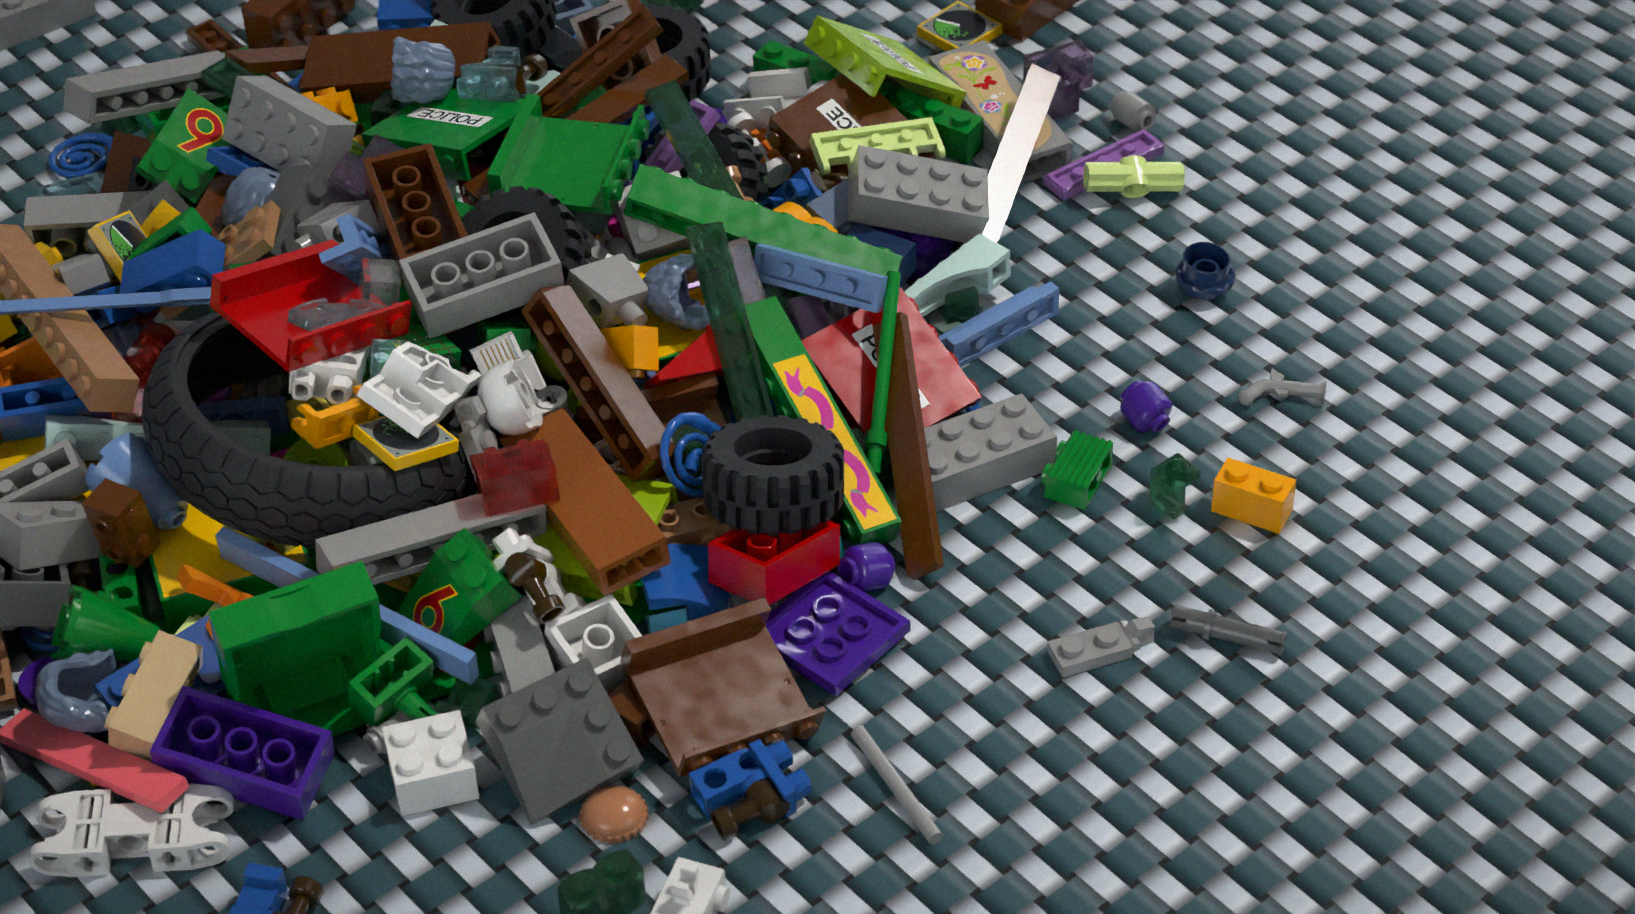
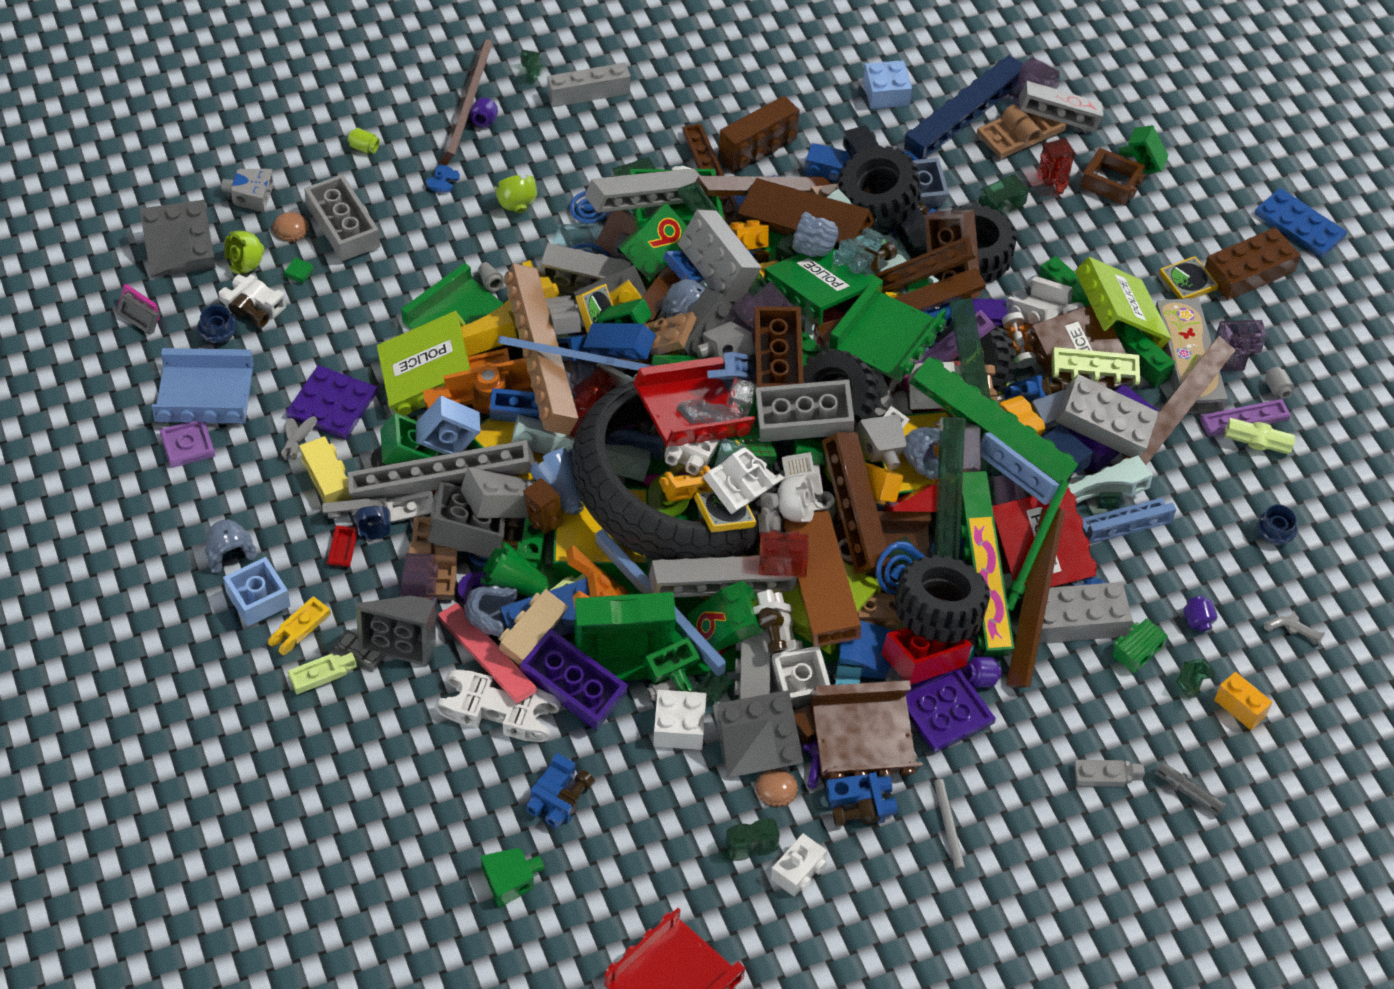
camera: 15 degrees right, 10 degrees up
none -> dark purple piece [803,740,820,789]

